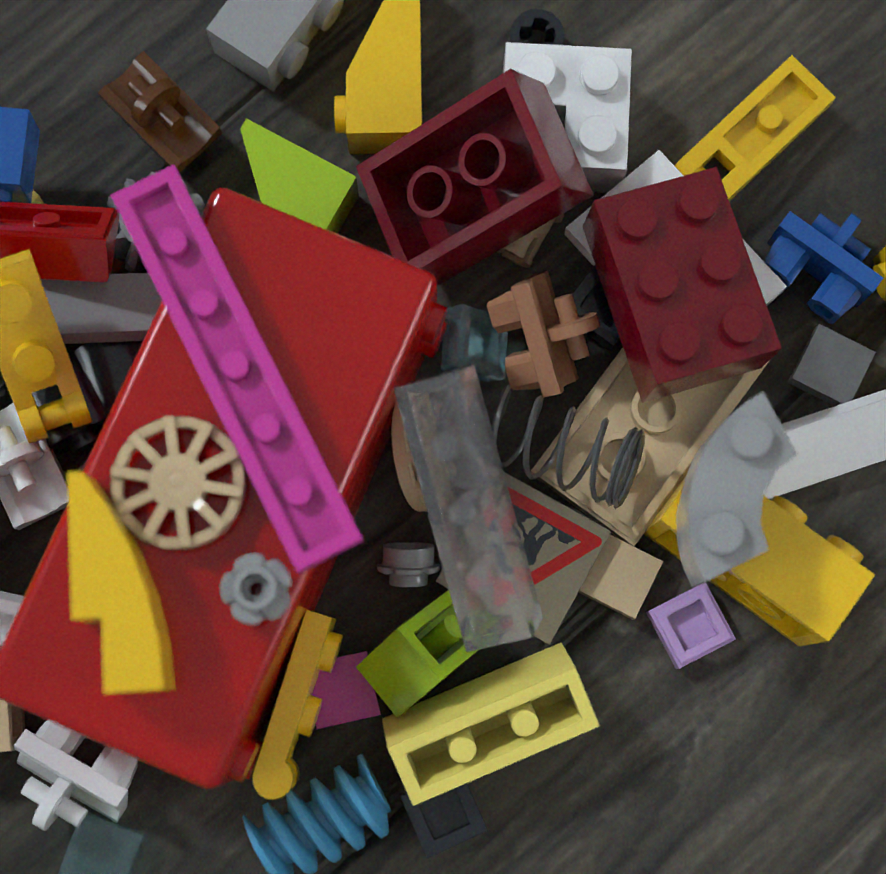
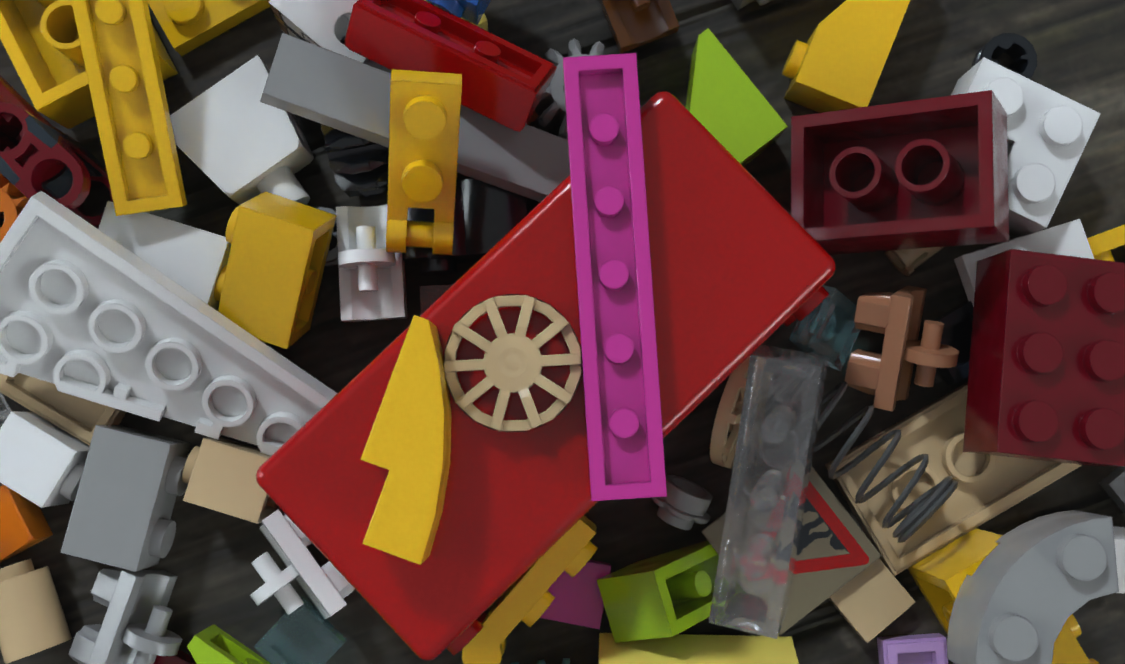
camera: 25 degrees right, 5 degrees up
light grey plate [220,553,292,625] -> none

